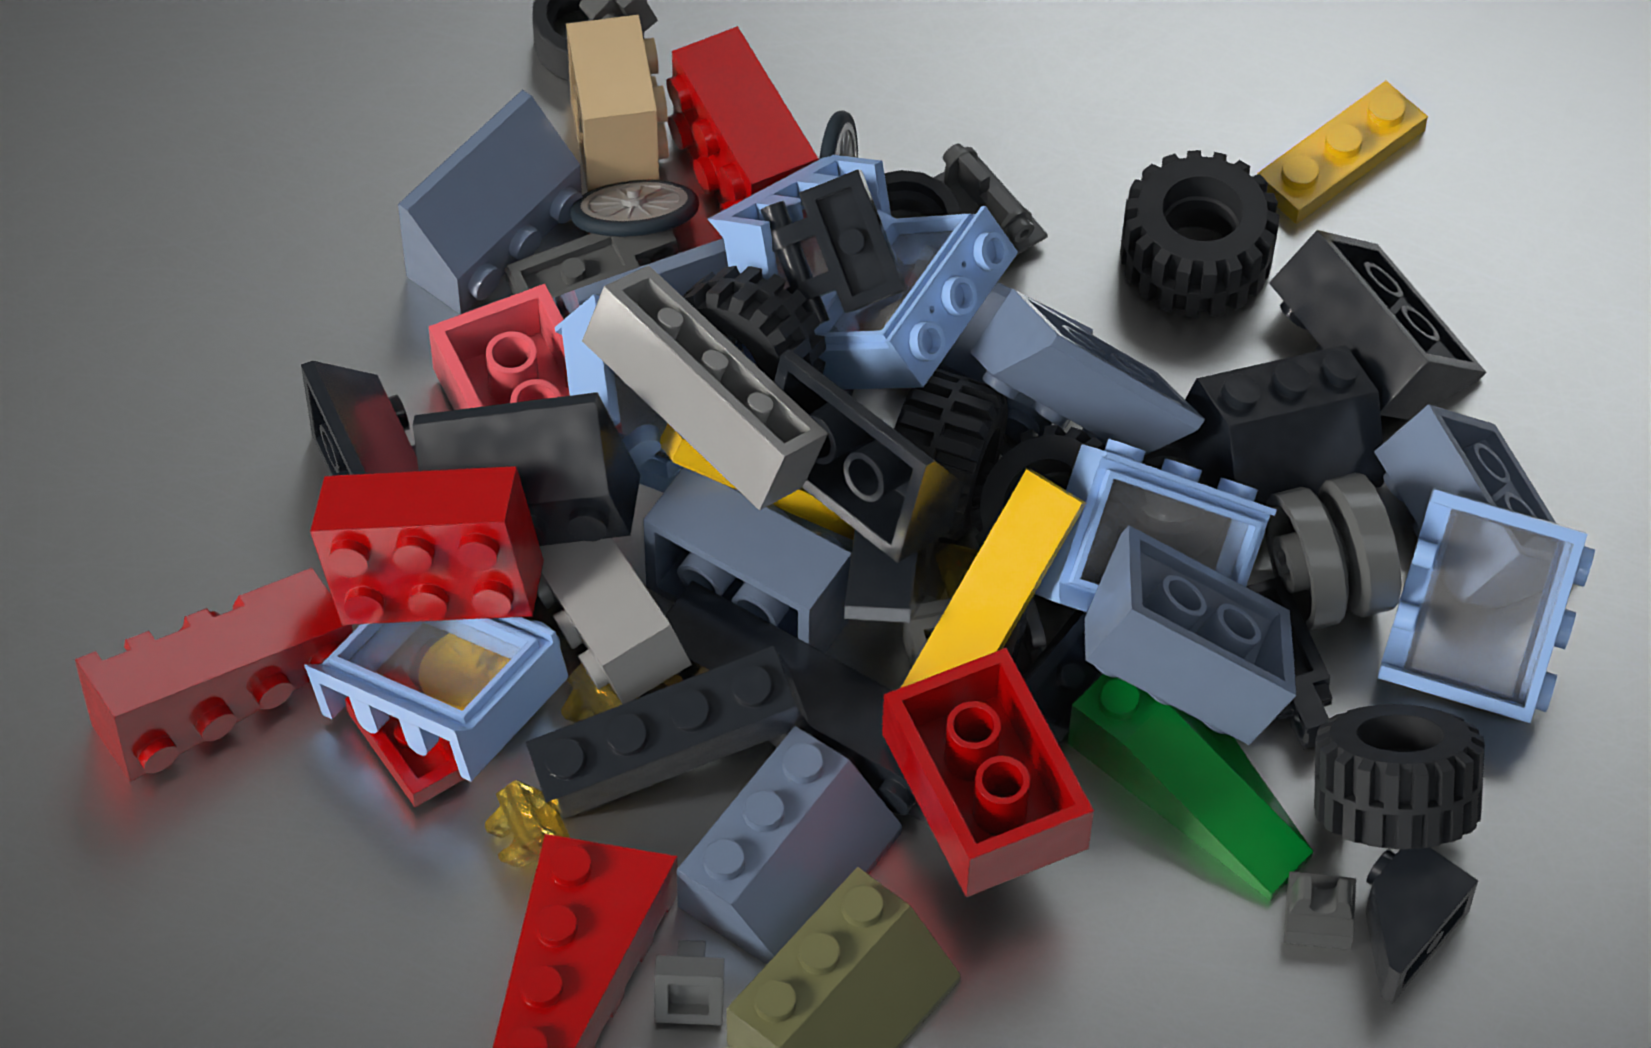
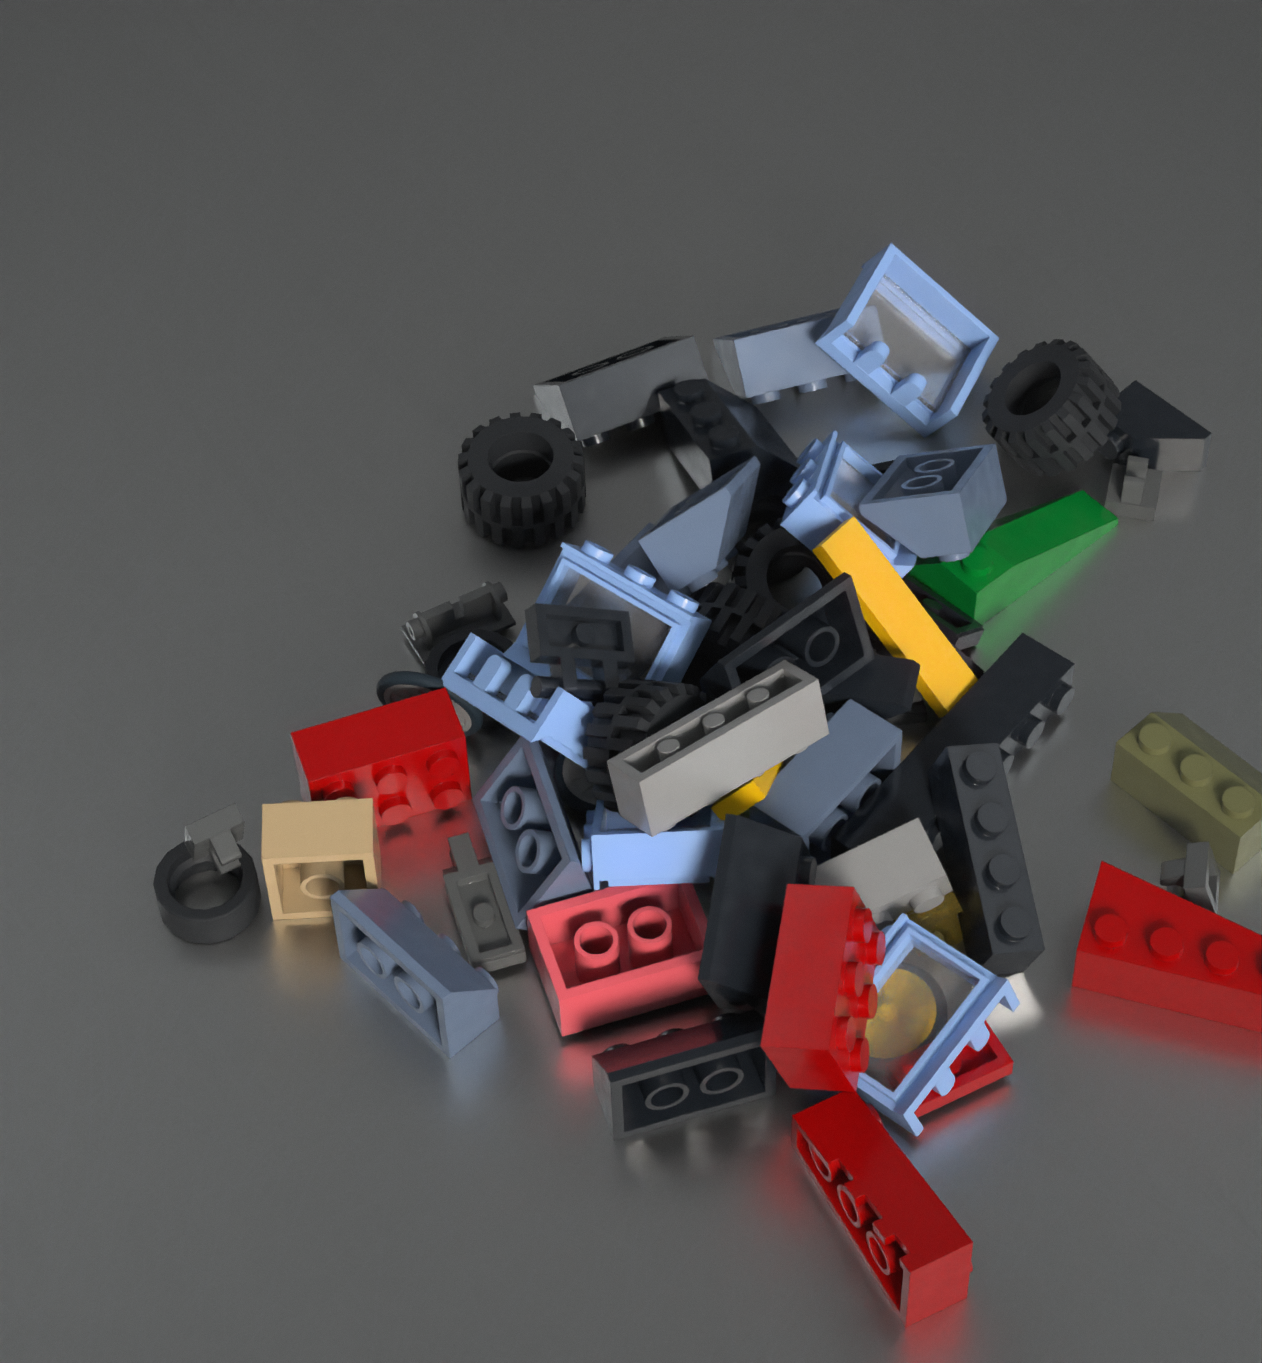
camera: 80 degrees left, 5 degrees down
clear yellow tile [485,779,570,868] -> none
wheel [570,180,699,237] -> none
sand blue slope [677,726,902,965] -> none
red brick [882,648,1094,897] -> none
yellow plate [1257,80,1428,225] -> none
dark grey wheel [1265,473,1402,632] -> none

